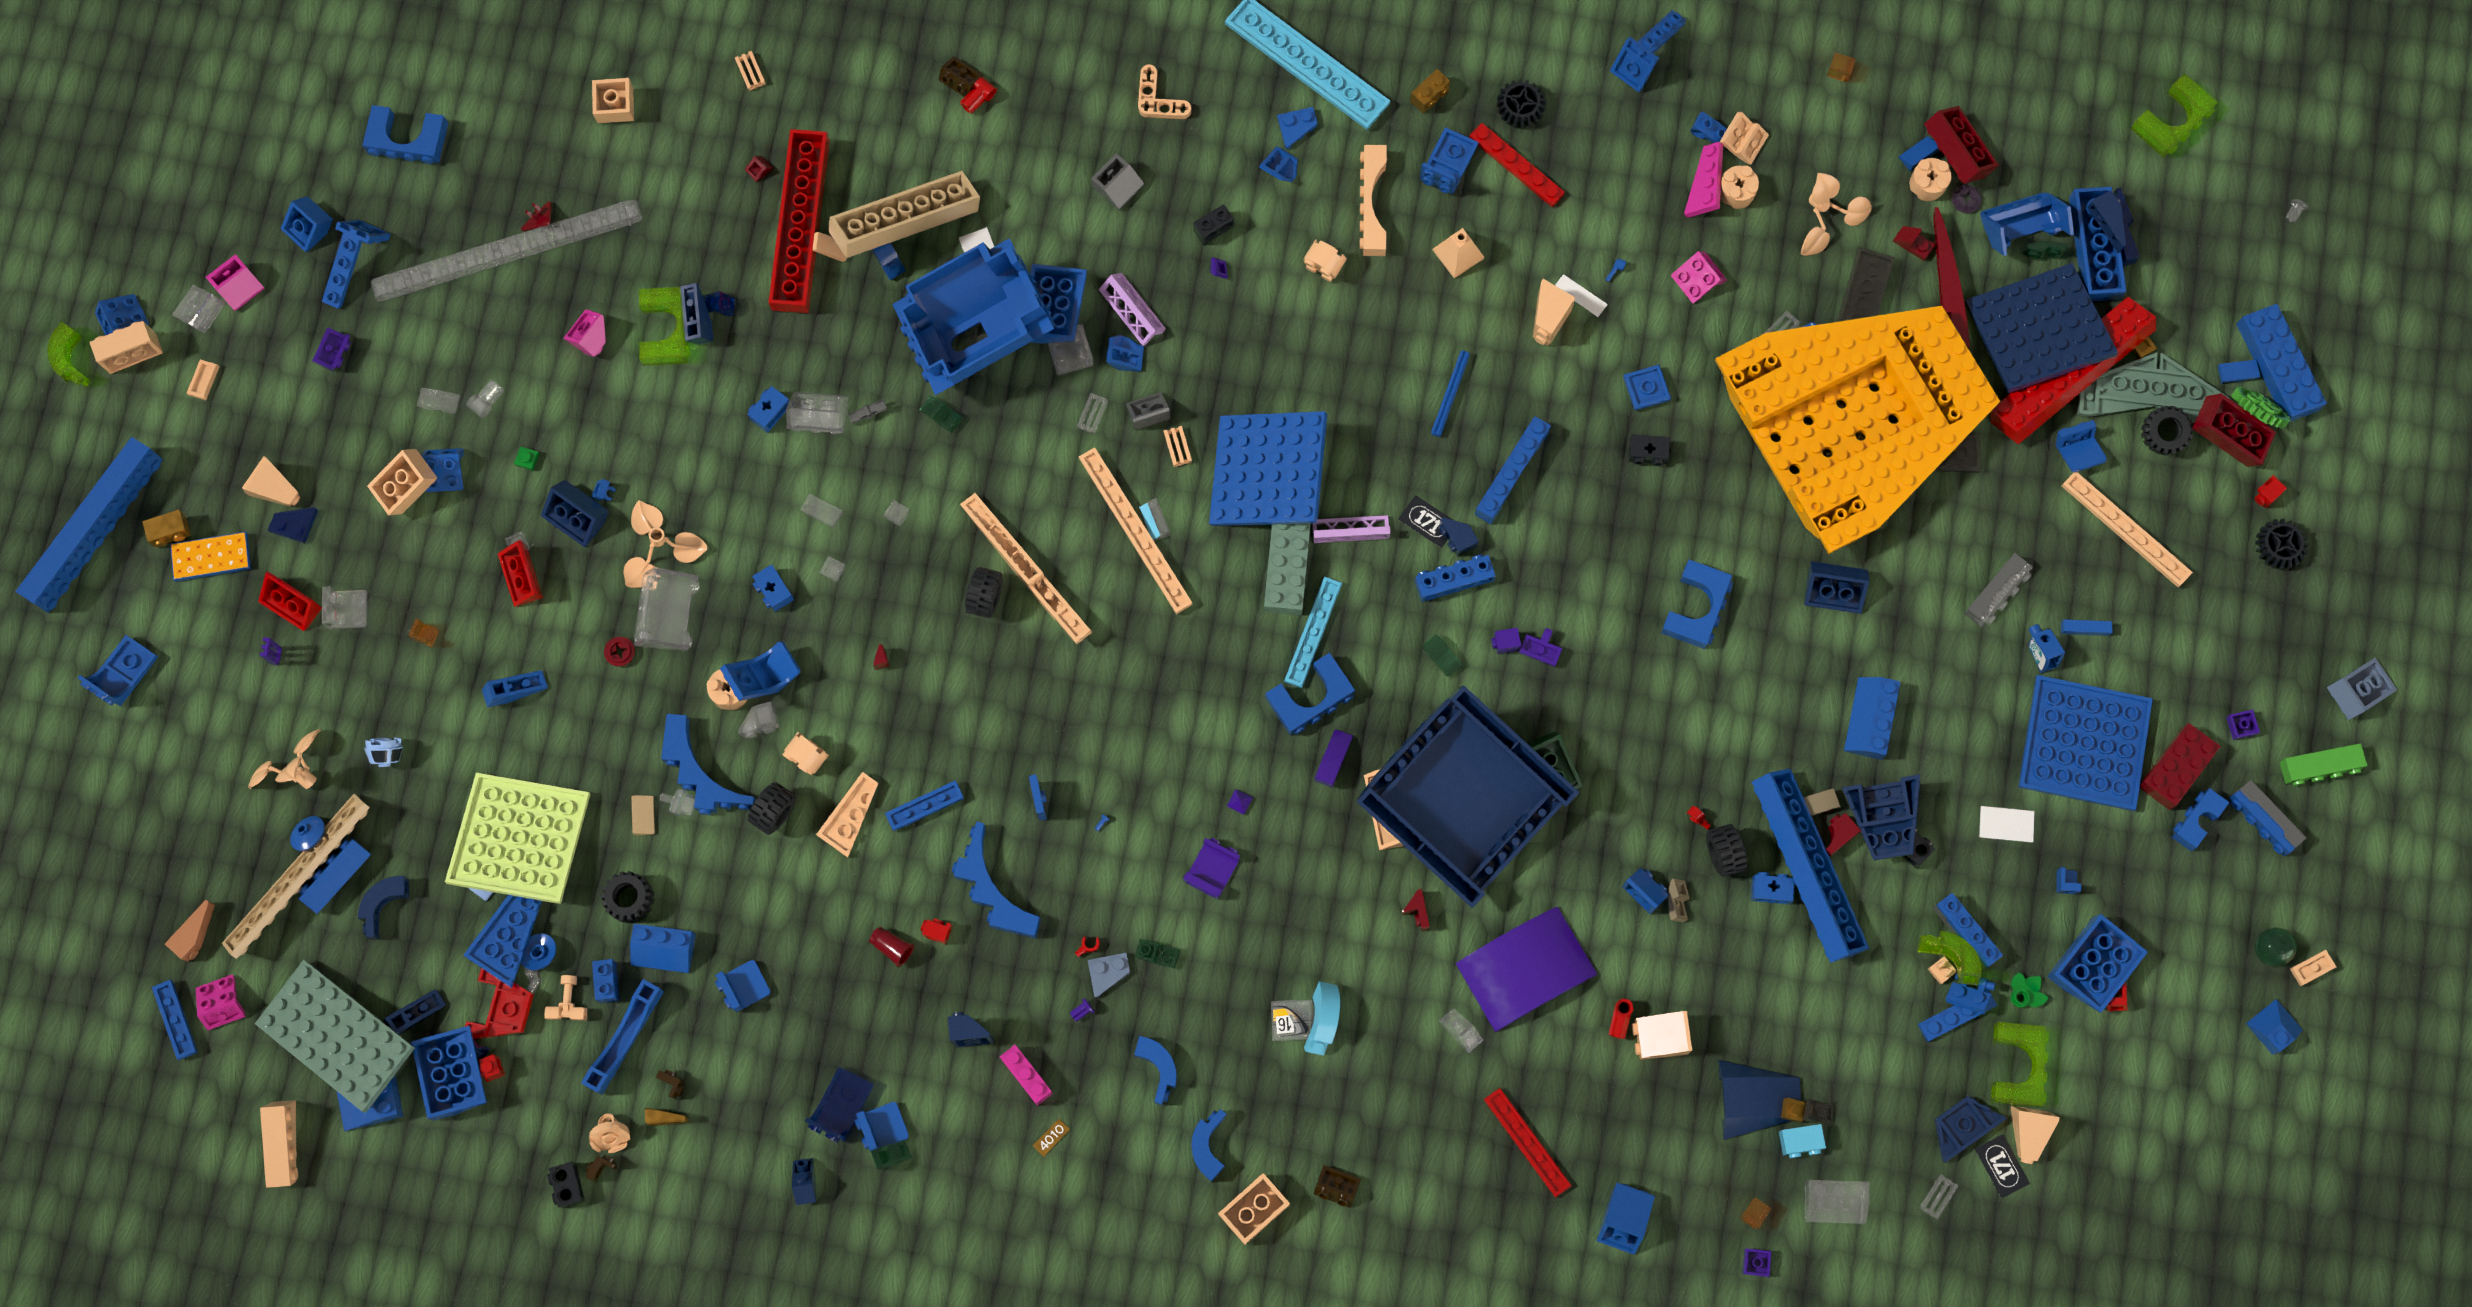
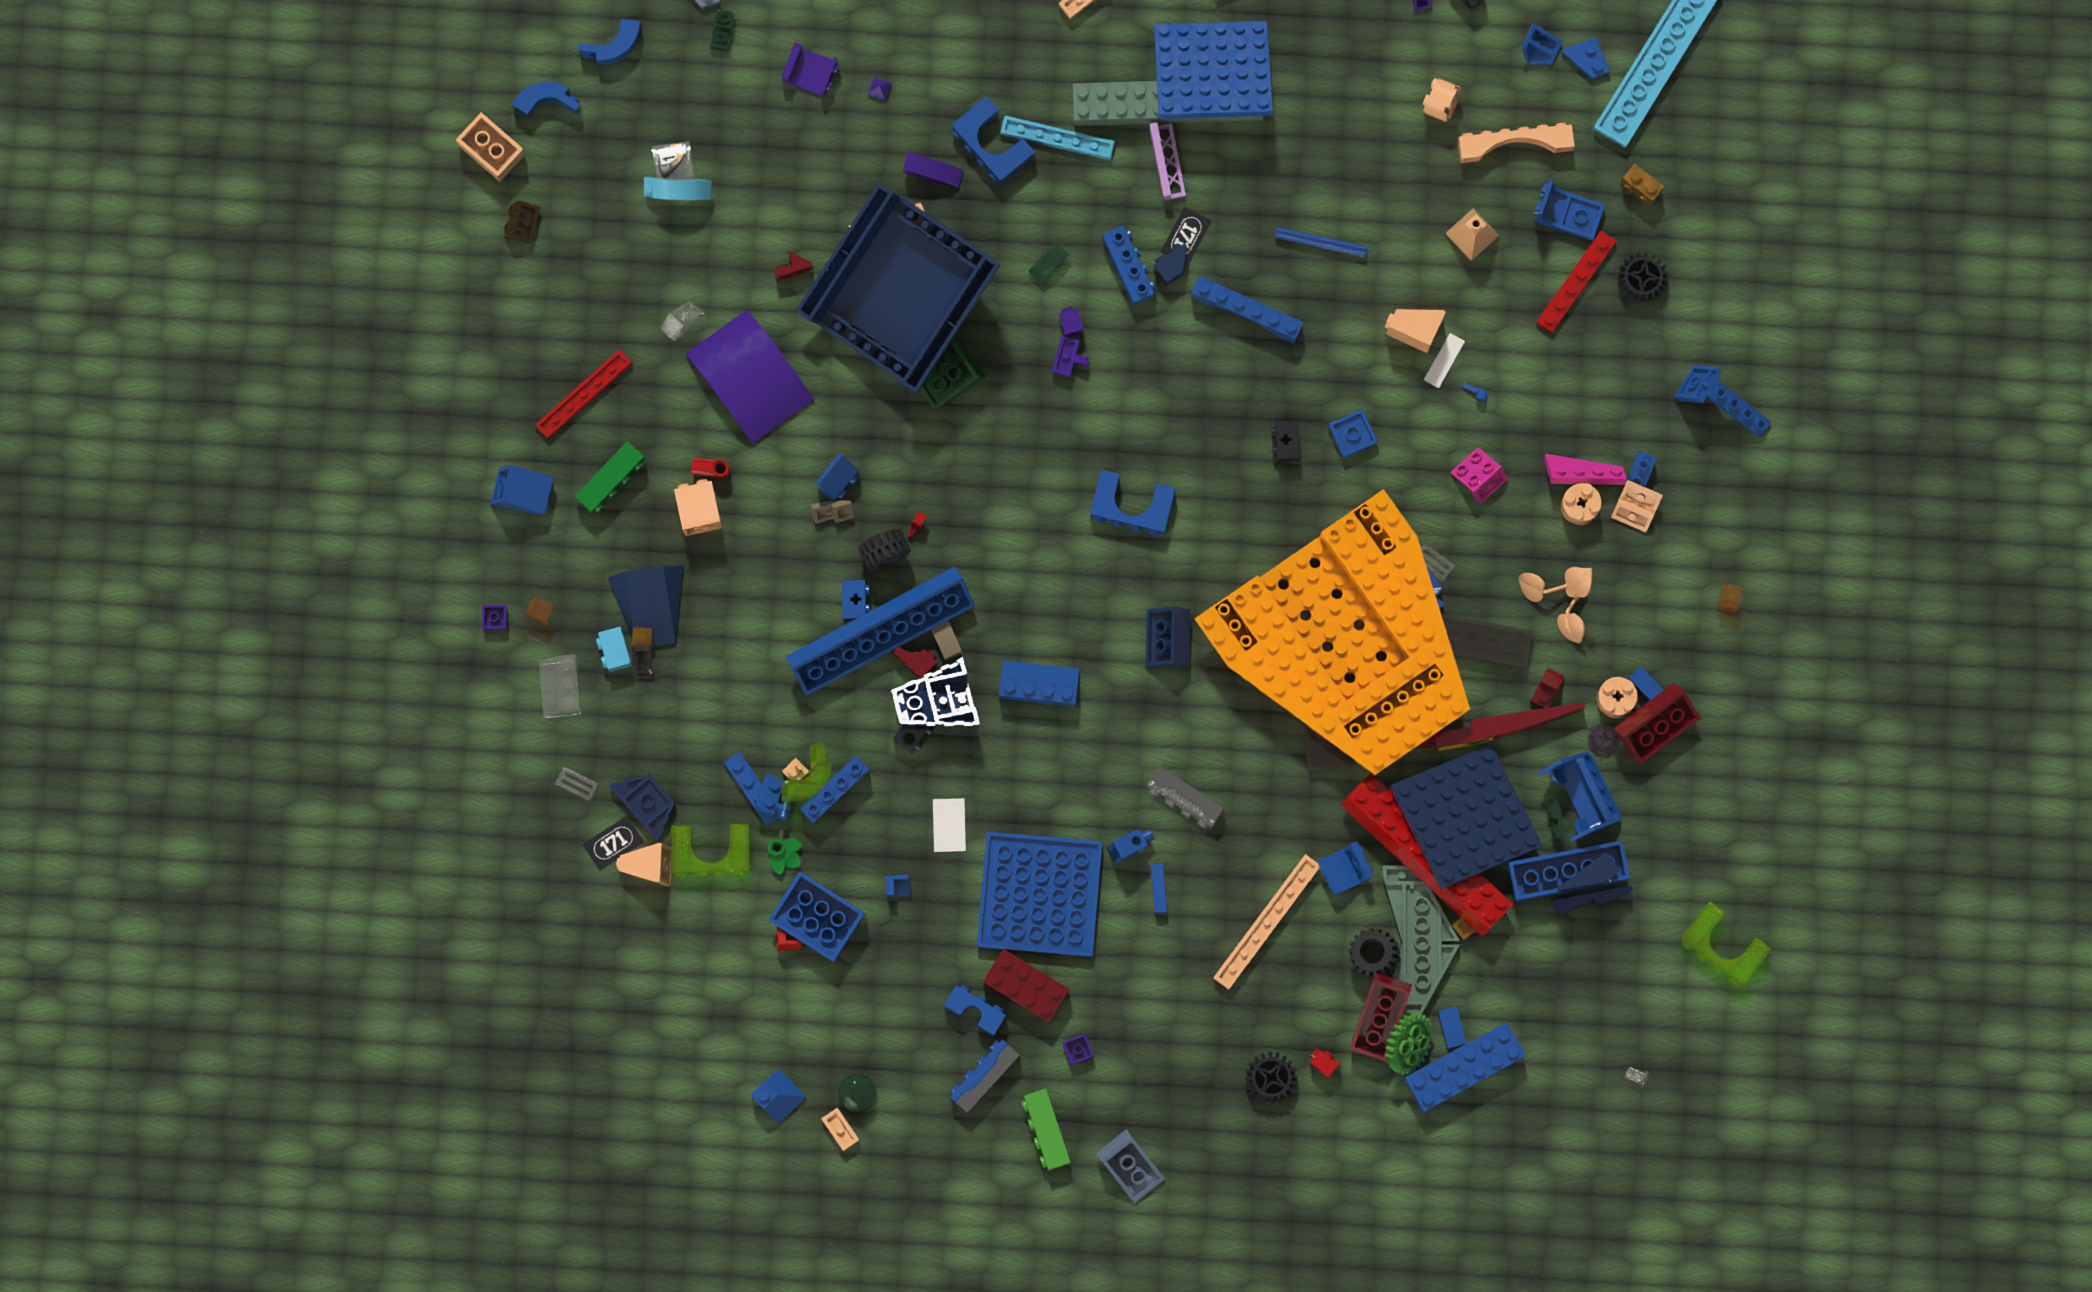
camera: 80 degrees right, 5 degrees up
none -> green brick [575,441,645,515]

